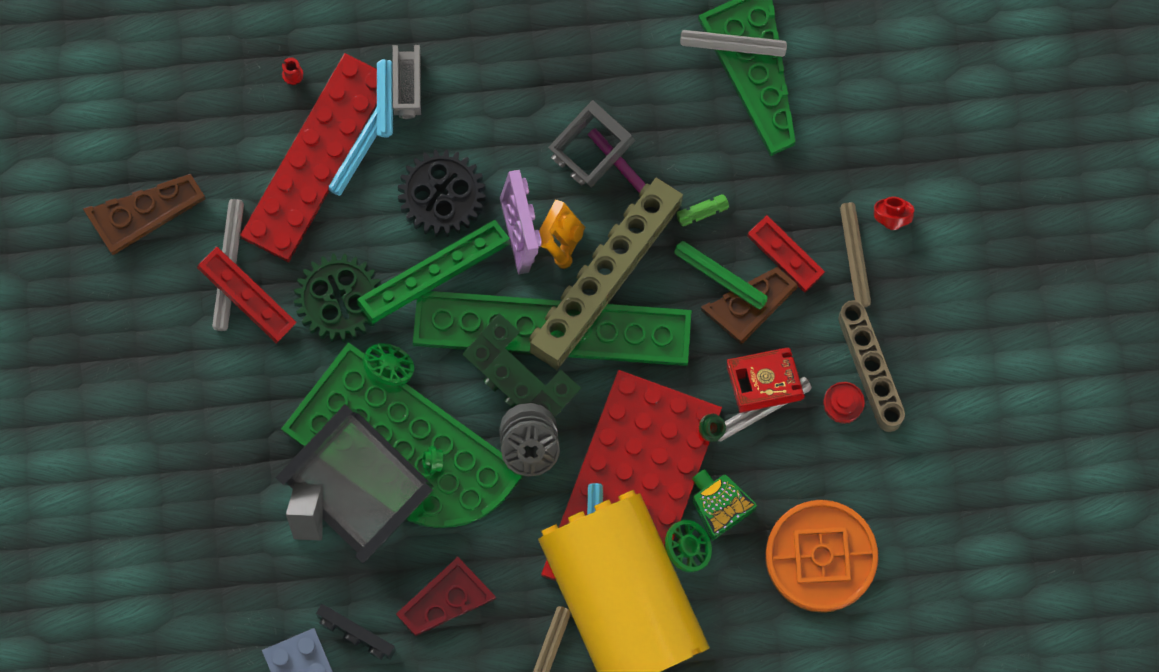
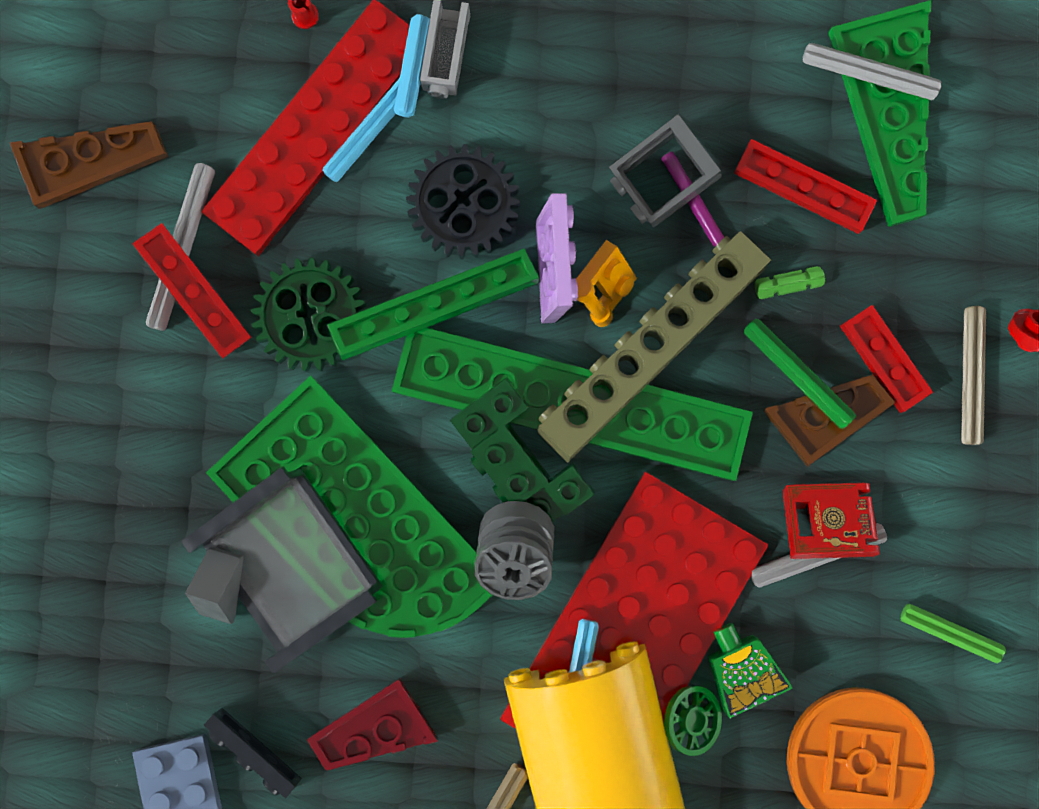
camera: 15 degrees right, 10 degrees up
green wheel [363,343,414,386] -> none
green plate [422,446,443,474] -> none
dark green plate [699,414,726,442] -> none
red plate [823,382,865,423] -> none
dark tan beam [838,300,905,432] -> none
none -> red plate [734,139,877,234]
none -> bright green axle [900,604,1006,663]

